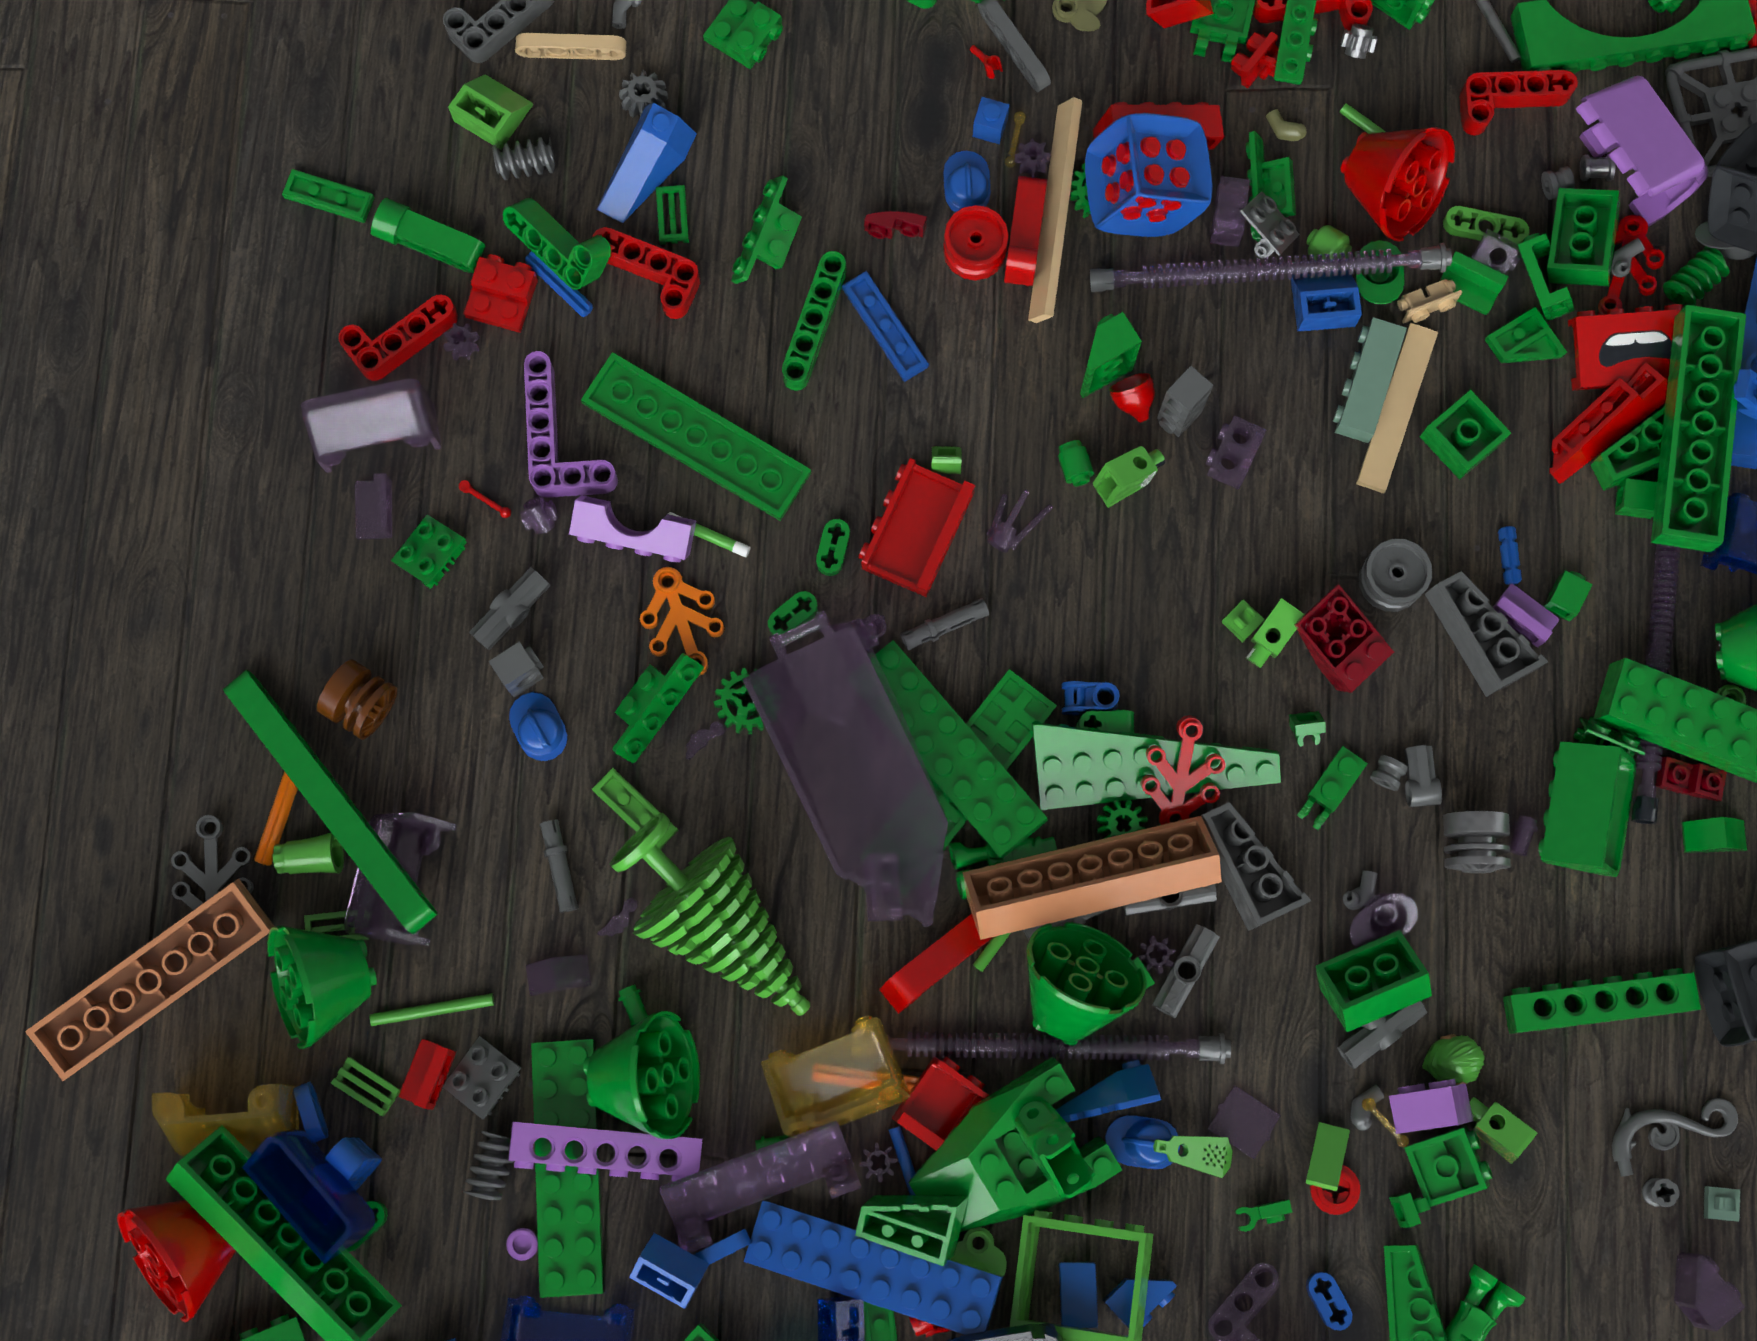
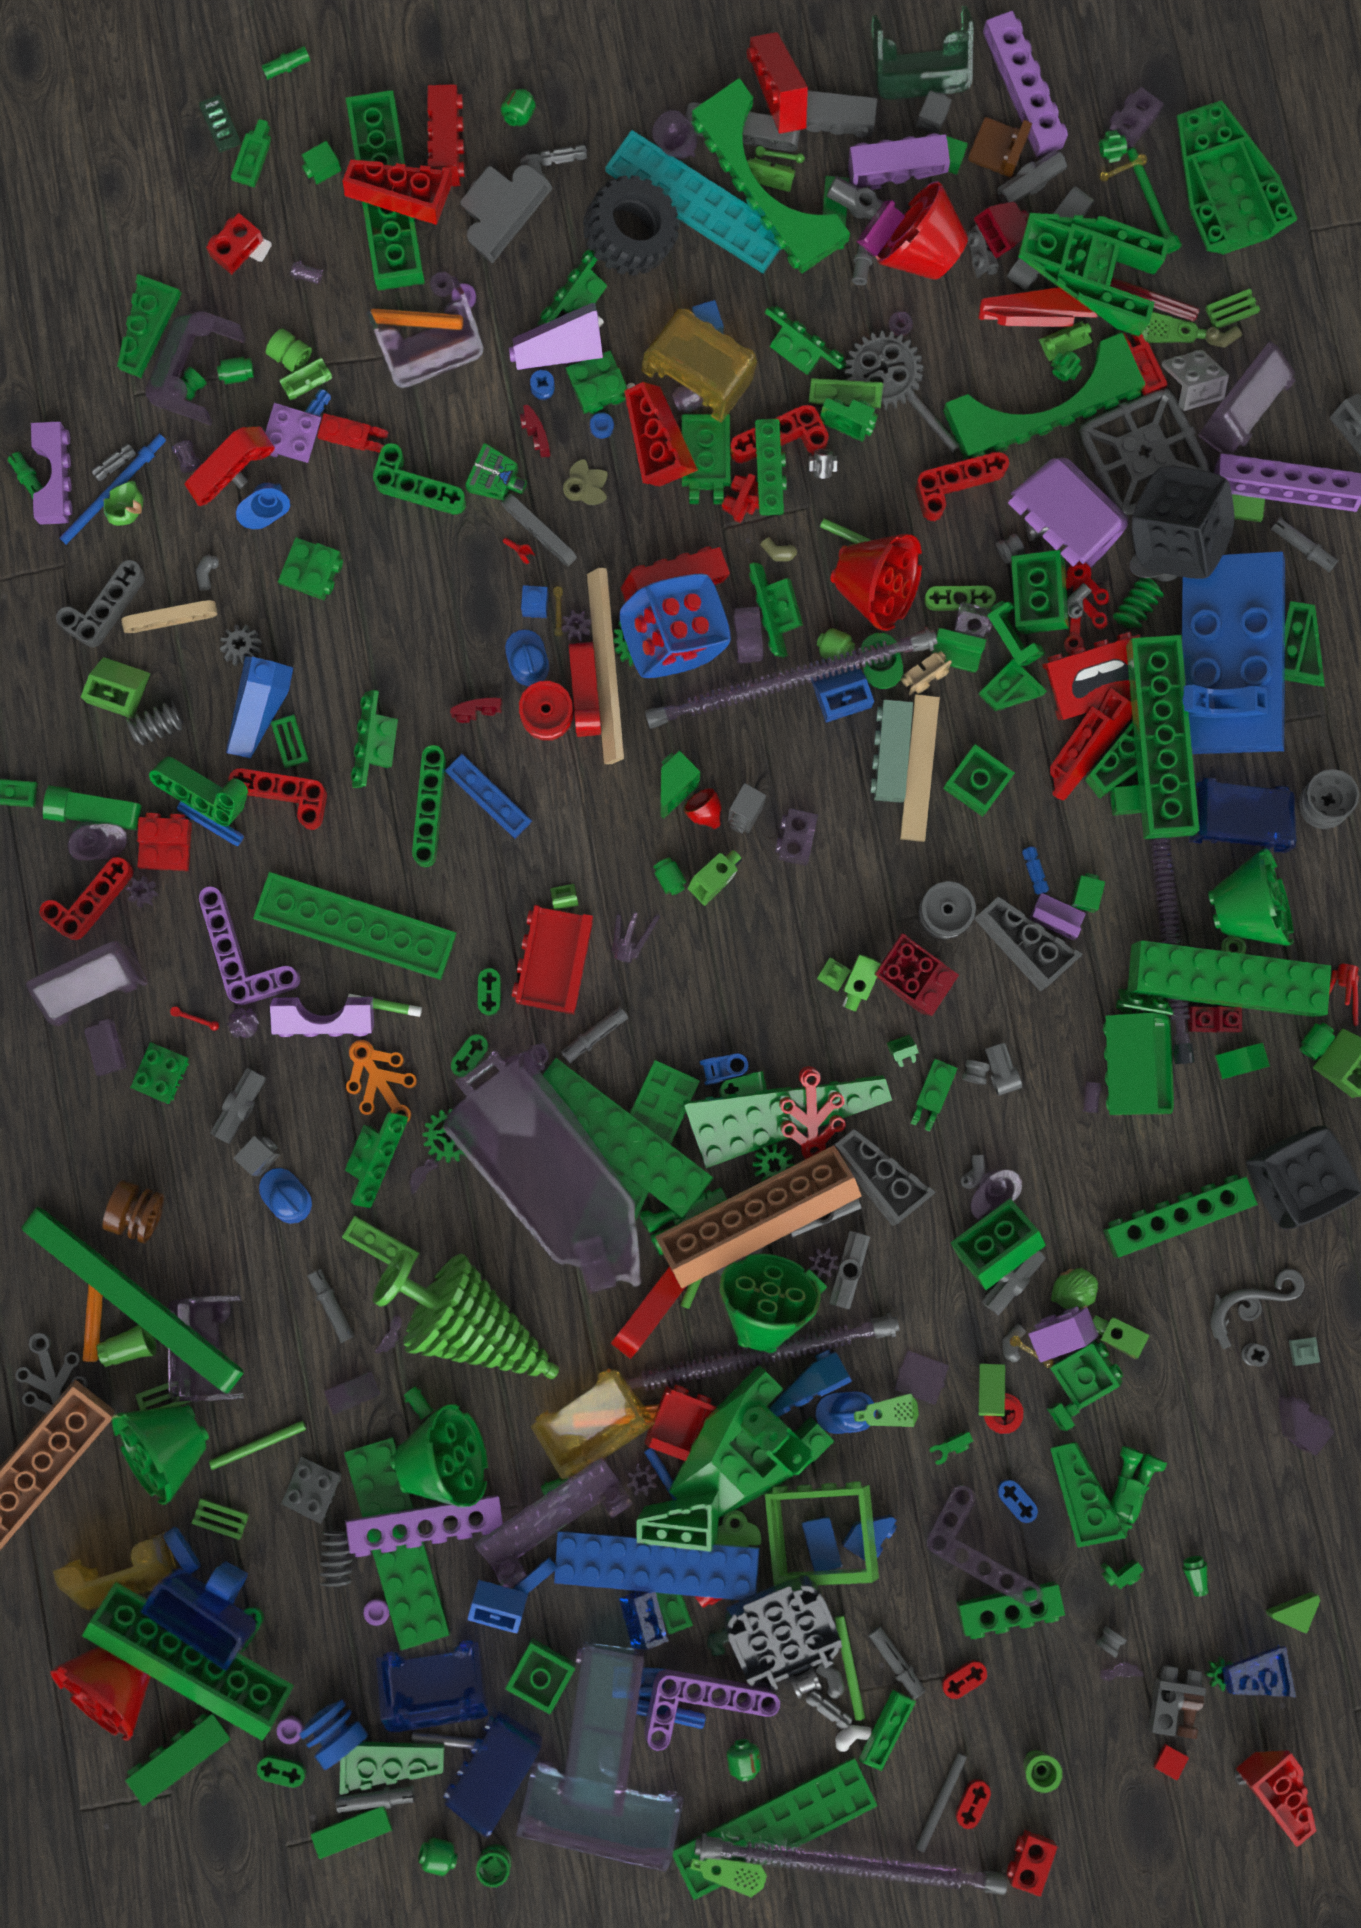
camera: 20 degrees left, 5 degrees up
red panel [399,1039,457,1110] -> none
dark grey hinge [1240,191,1300,258] -> none
flat silver wheel [1443,811,1511,873] -> none
none -> clear purple piece [68,822,127,860]

